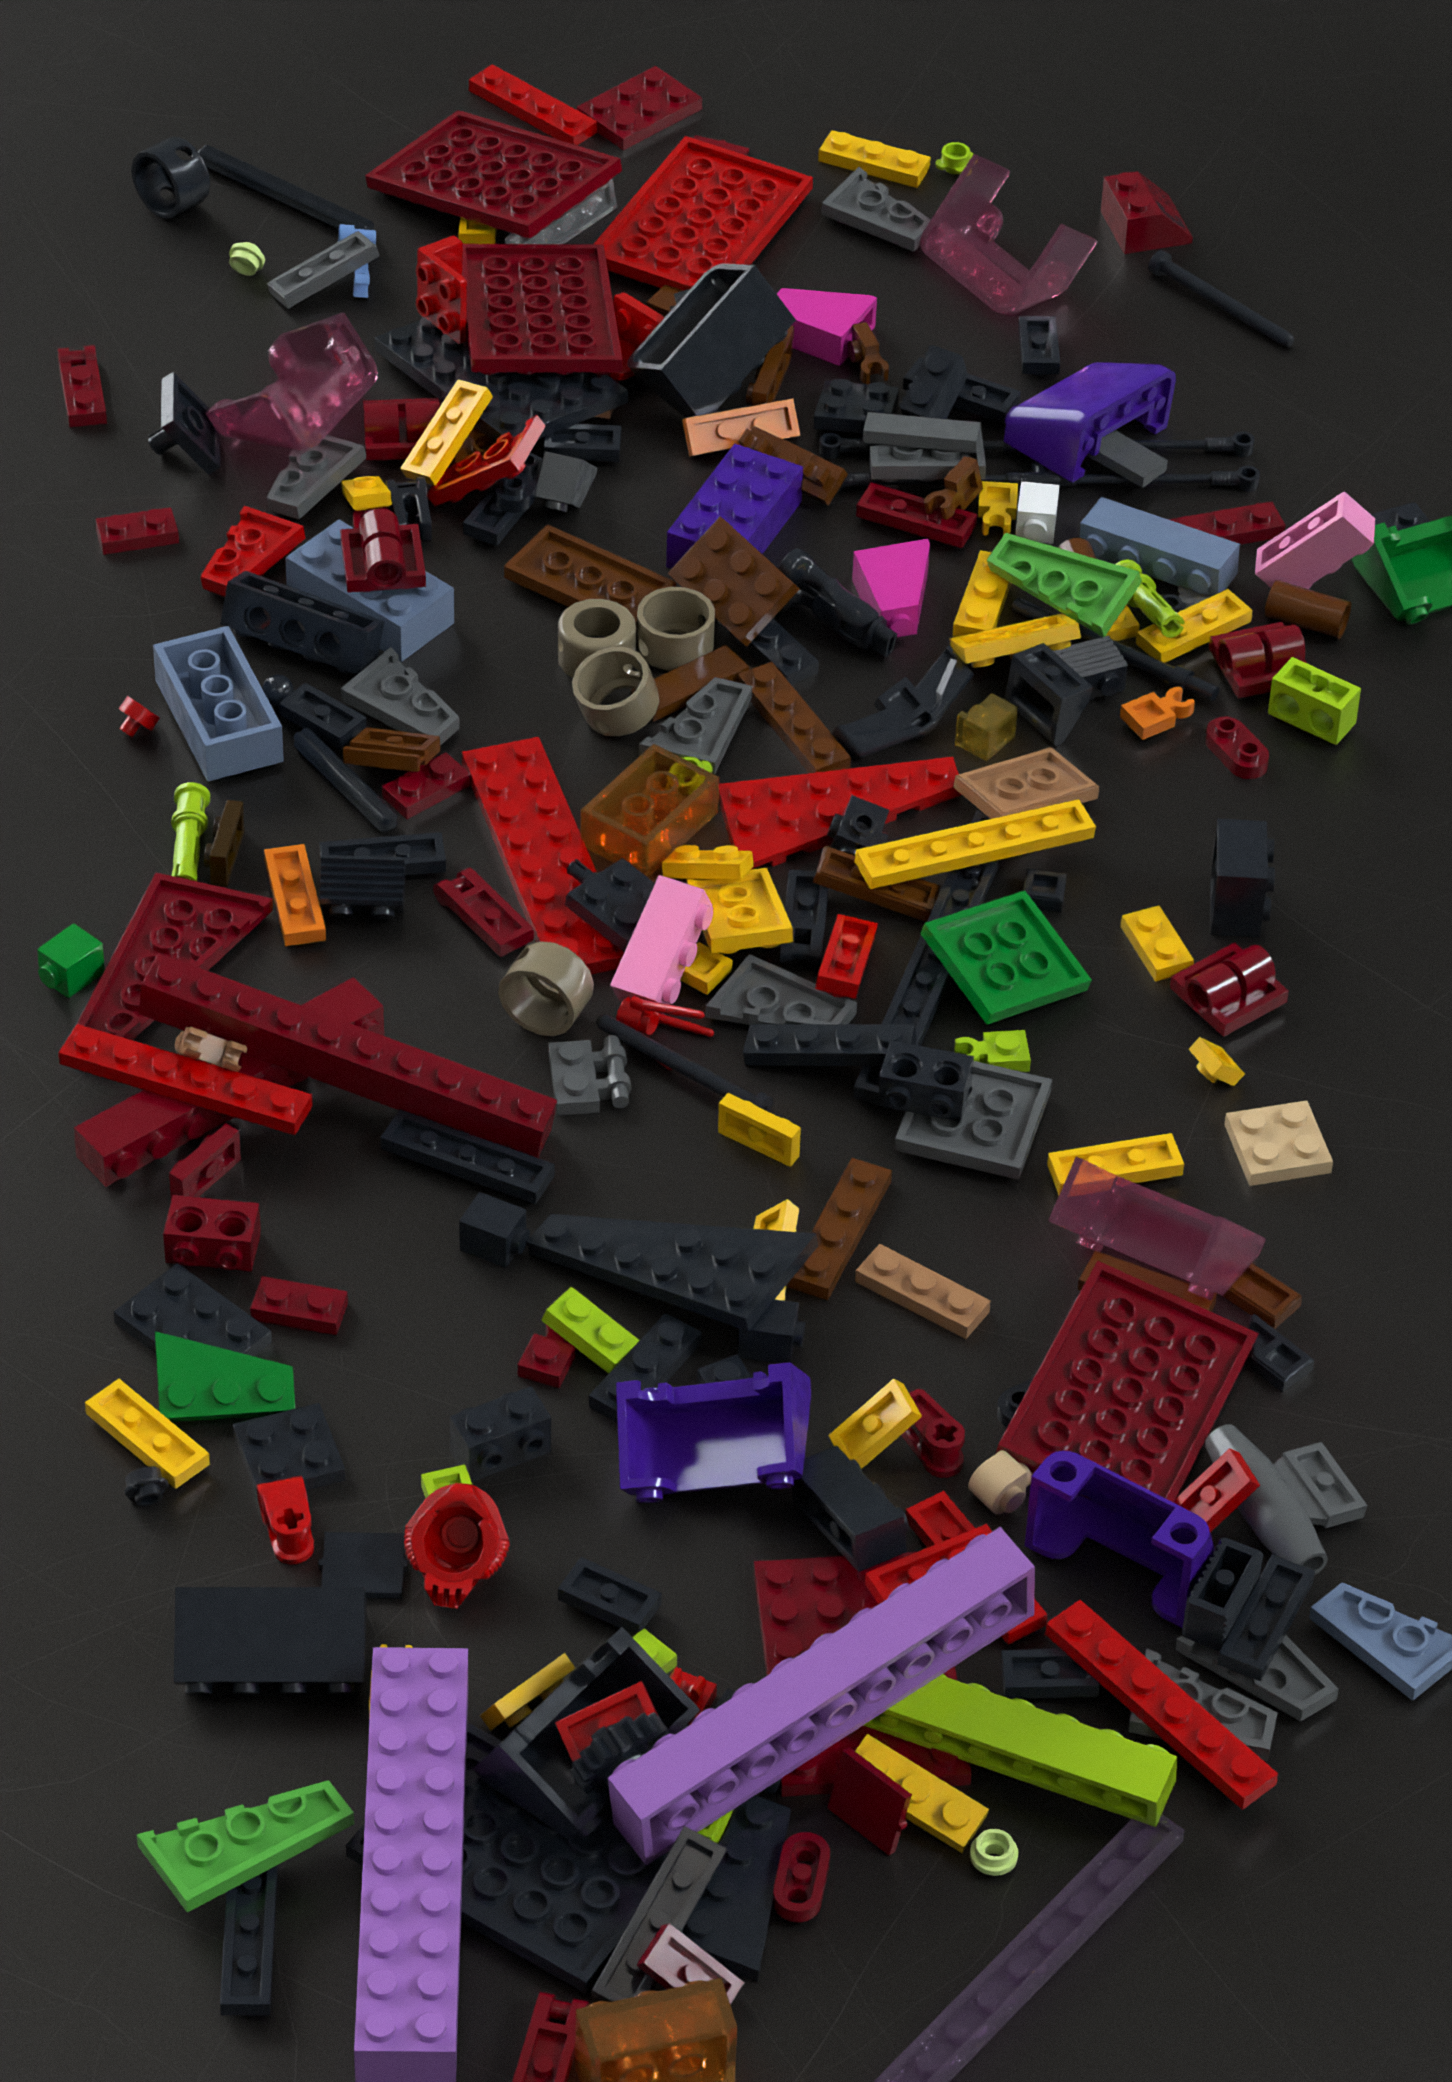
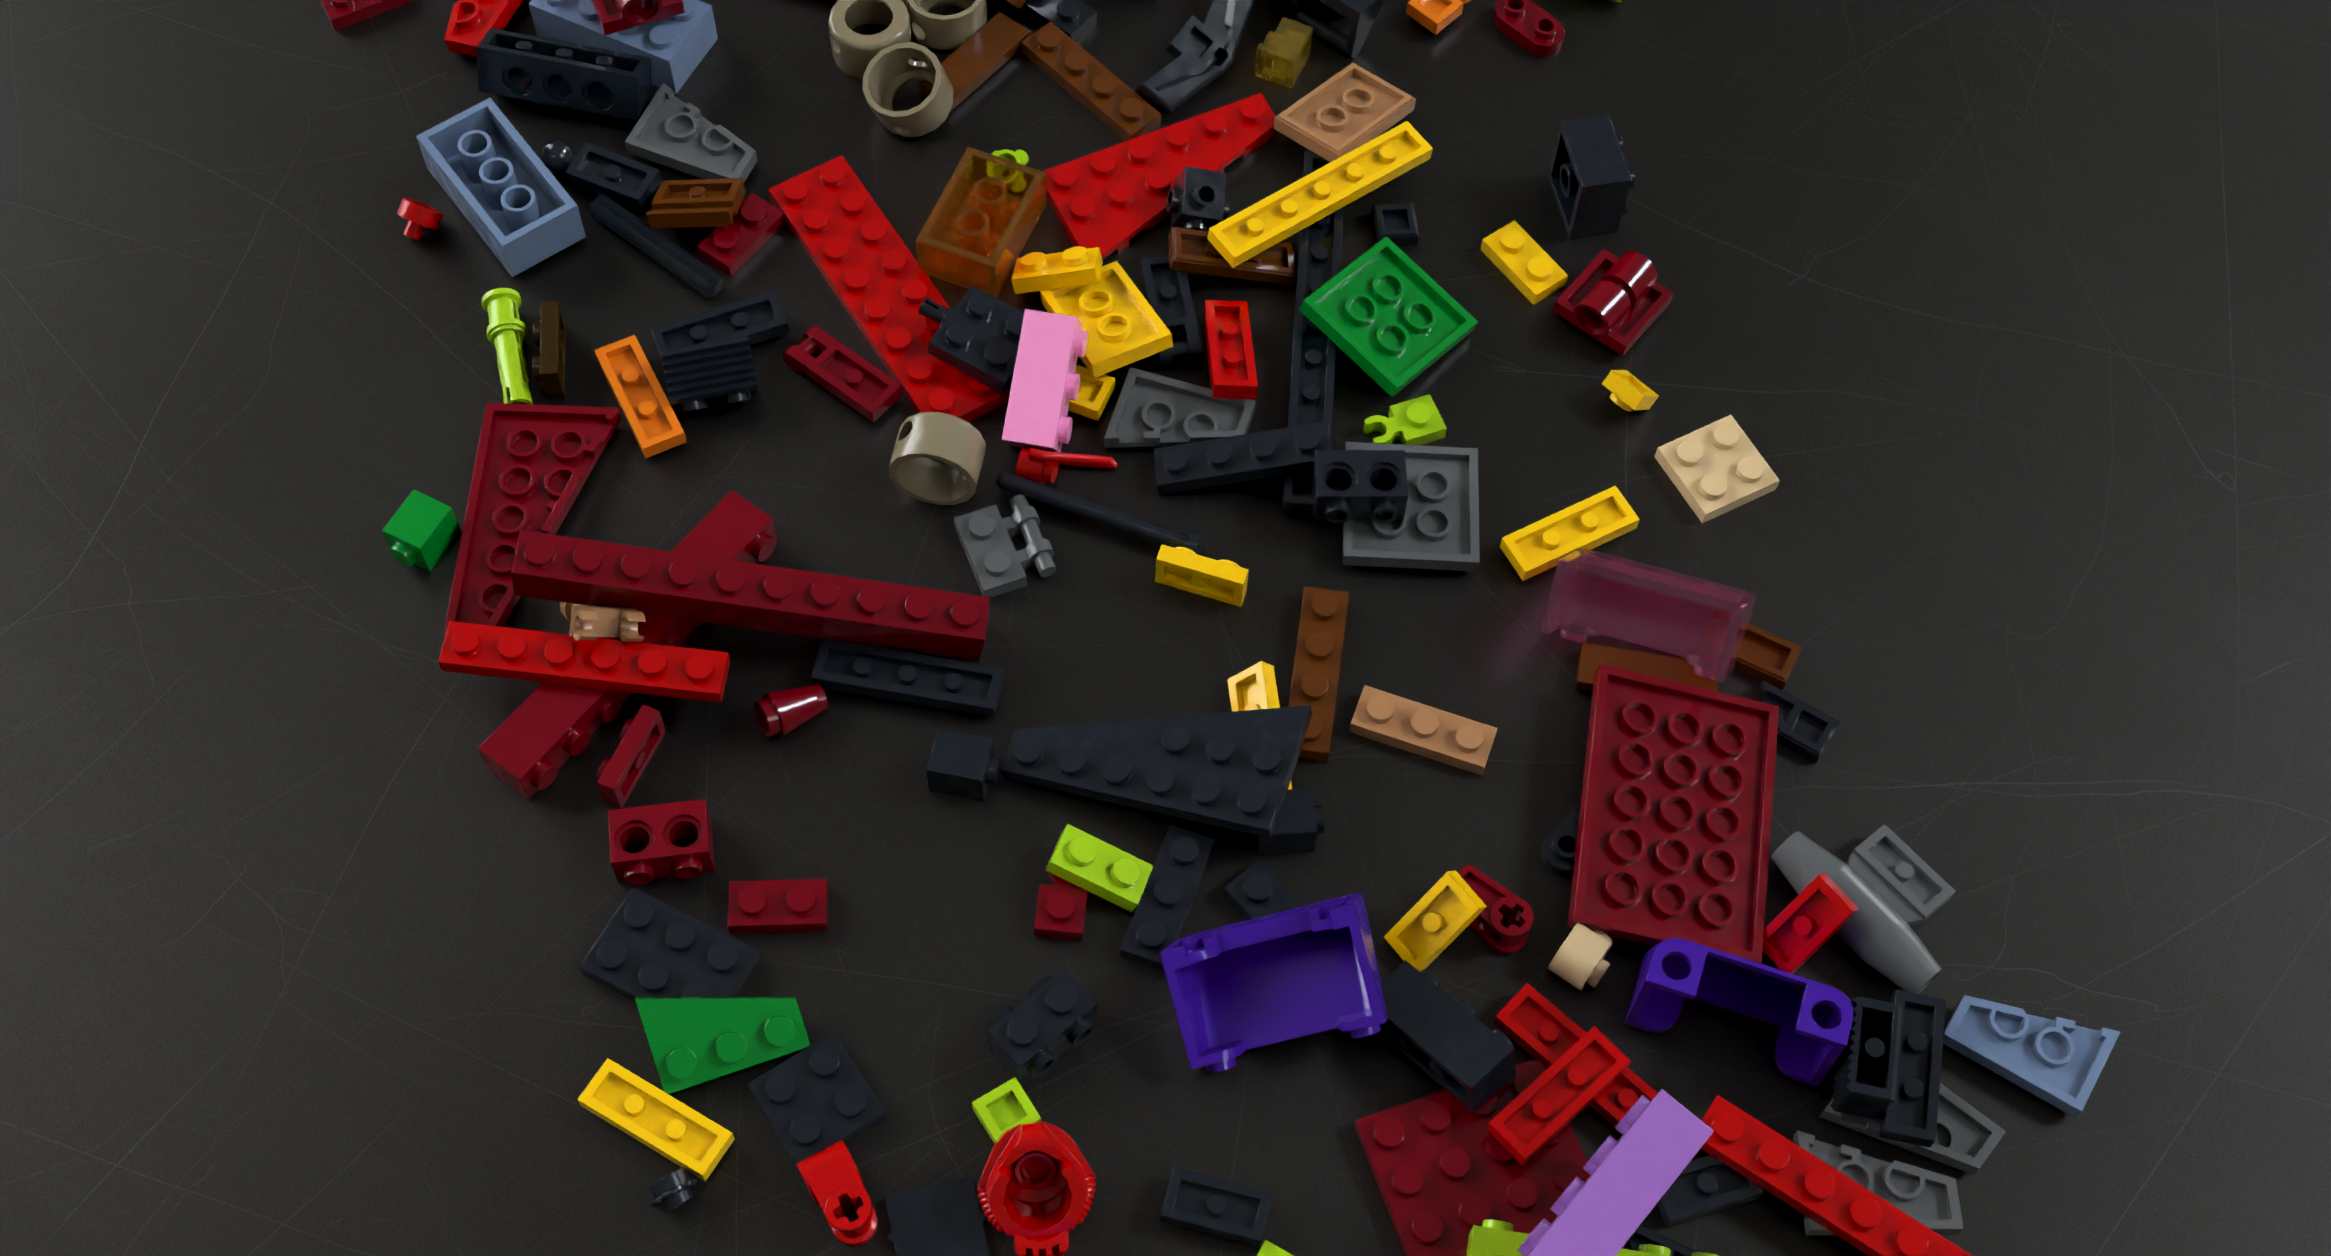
camera: 15 degrees left, 15 degrees up
dark grey wing [639,677,753,774] -> none
none -> dark red cone [754,684,828,737]

